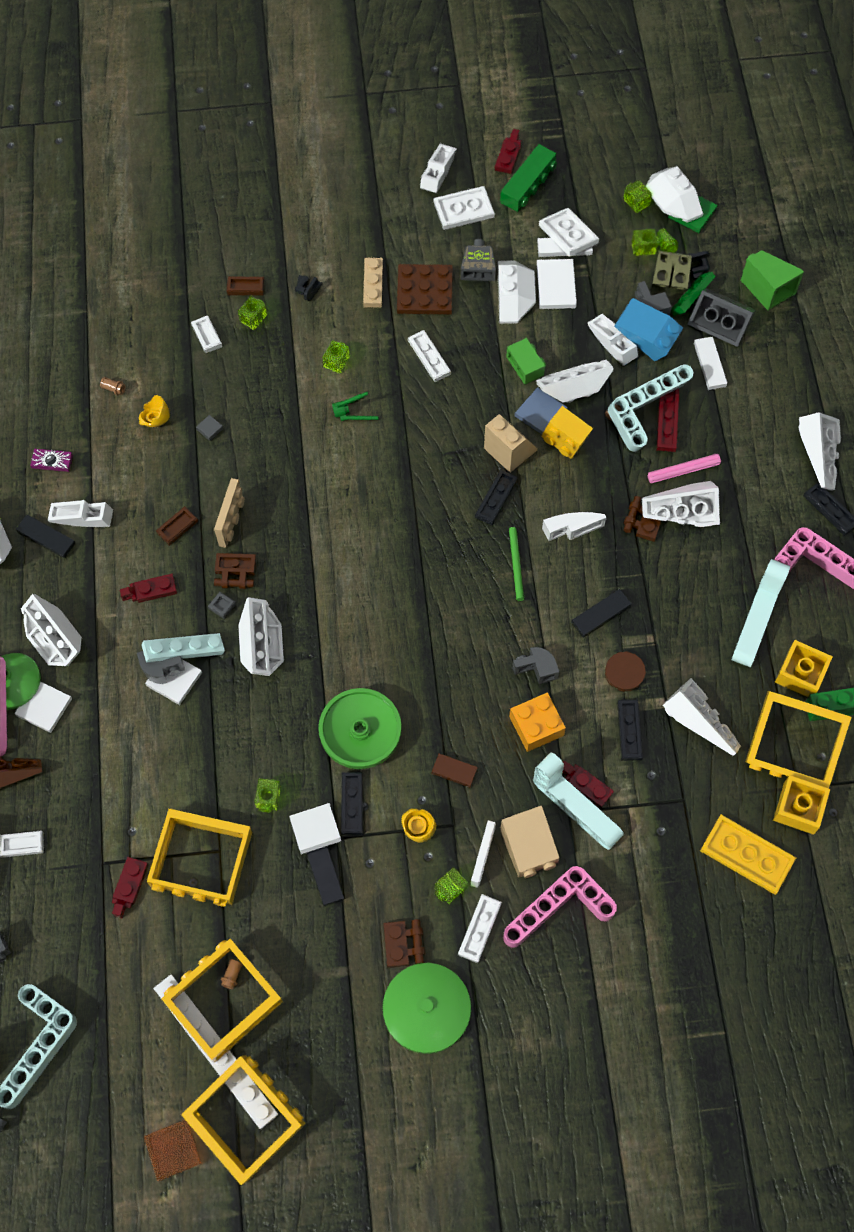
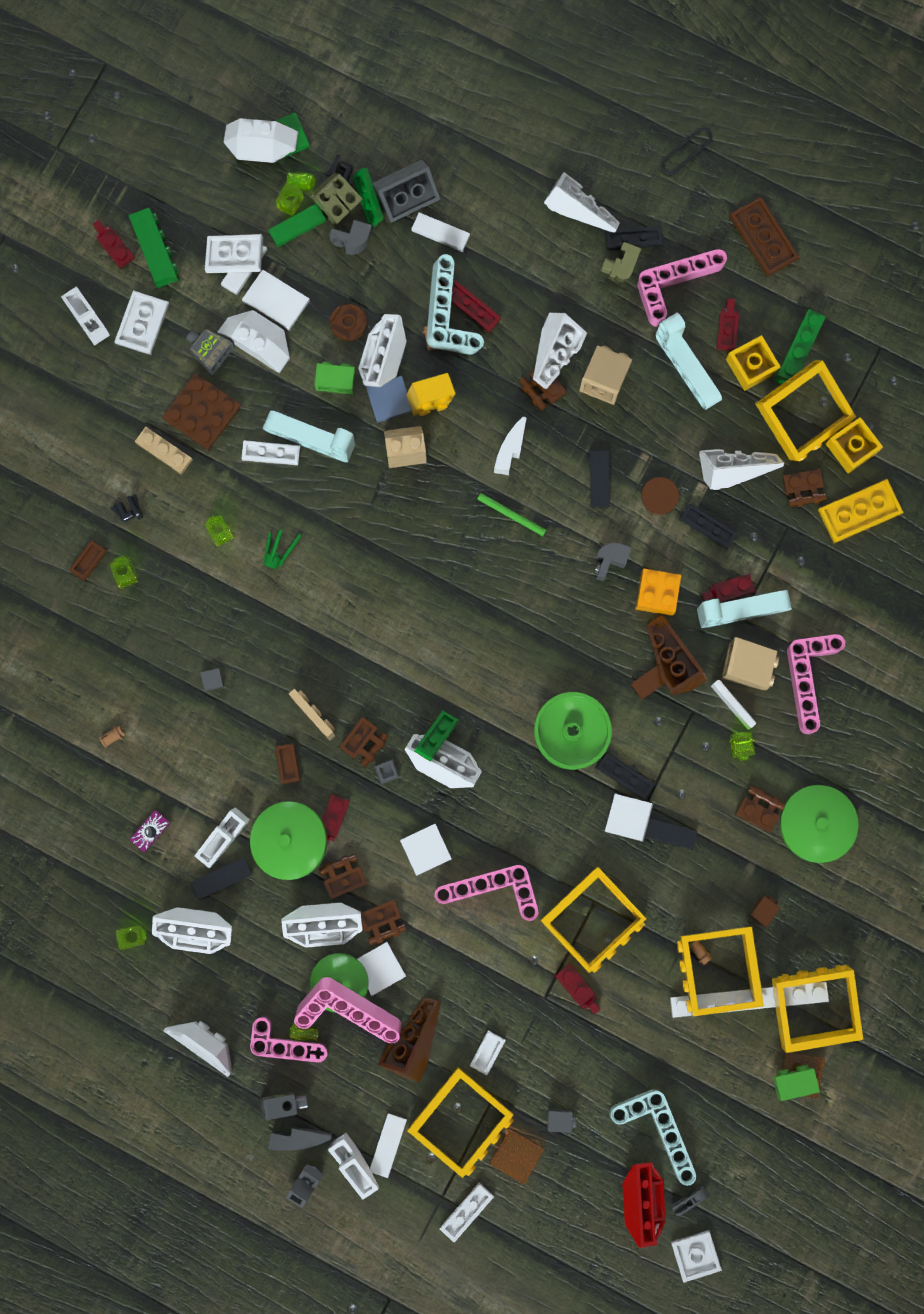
camera: 60 degrees left, 15 degrees up
dark grey brick [137,651,185,684] -> none
yellow hair [139,395,170,427] -> none
light aqua plate [141,633,225,662] -> none
white tile [191,315,222,354] -> none
clear neon green brick [254,778,281,813] -> none
yellow hair [401,808,436,843] -> none
white tile [458,894,502,963] -> none
black tile [475,469,518,525] -> none
white slope [588,314,638,366] -> none
dark azure slope [614,298,683,361] -> none
clear neon green brick [623,180,652,213] -> none
bright pink axle [647,454,721,483] -> none
bright green slope [741,250,804,310] -> none
none -> bright green dish [250,802,328,880]
none -> light aqua beam [263,411,355,462]
none -> green tile [268,204,326,247]
none -> reddish brown plate [319,854,367,899]
none -> reddish brown tile [330,304,367,341]
none -> reddish brown plate [361,900,407,945]
none -> green tile [414,710,459,762]
none -> bright pink beam [435,865,538,921]
none -> tan slope [579,346,632,405]
none -> olive hips [601,242,641,282]
none -> reddish brown wedge [646,615,707,695]
none -> dark red hinge [716,298,739,351]
none -> reddish brown brick [748,895,780,927]
none -> bright green brick [772,1065,820,1101]
none -> reddish brown plate [782,469,827,507]

